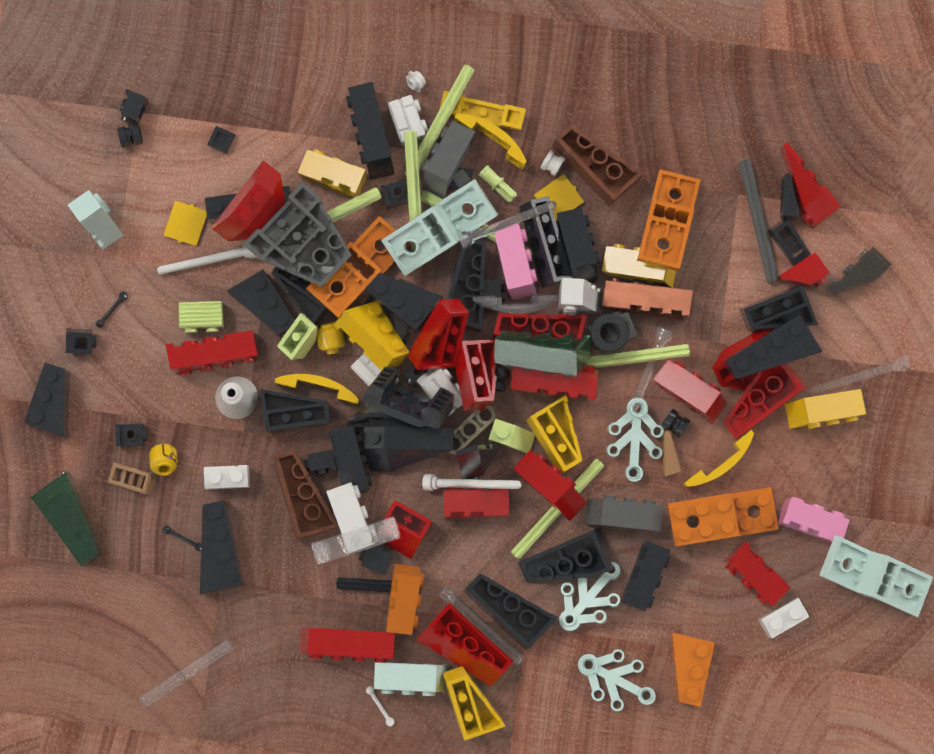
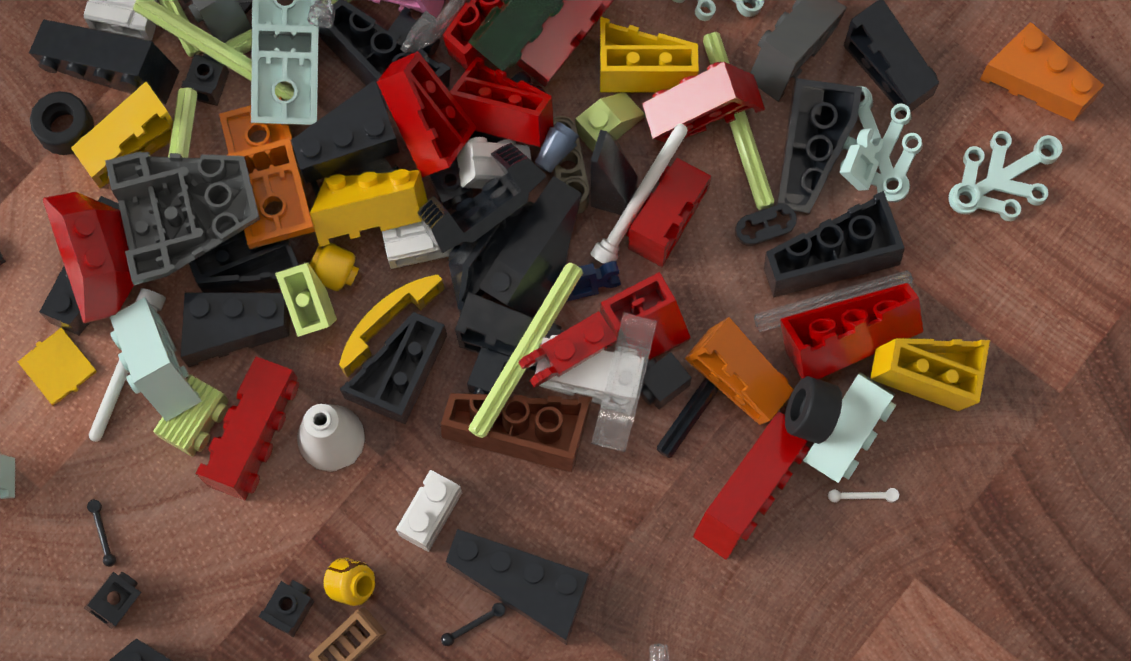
camera: 55 degrees left, 10 degrees down
none -> black tyre [30,91,94,155]
none -> light aqua wedge [110,297,202,422]
none -> yellowish green axle [469,263,583,438]
none -> red hinge [518,311,617,387]
none -> sand blue cone [535,122,579,173]
none -> dark blue plate [561,261,621,302]
none -> black beam [735,204,797,246]
none -> black tyre [785,376,842,444]
none -> light aqua plate [840,128,884,191]

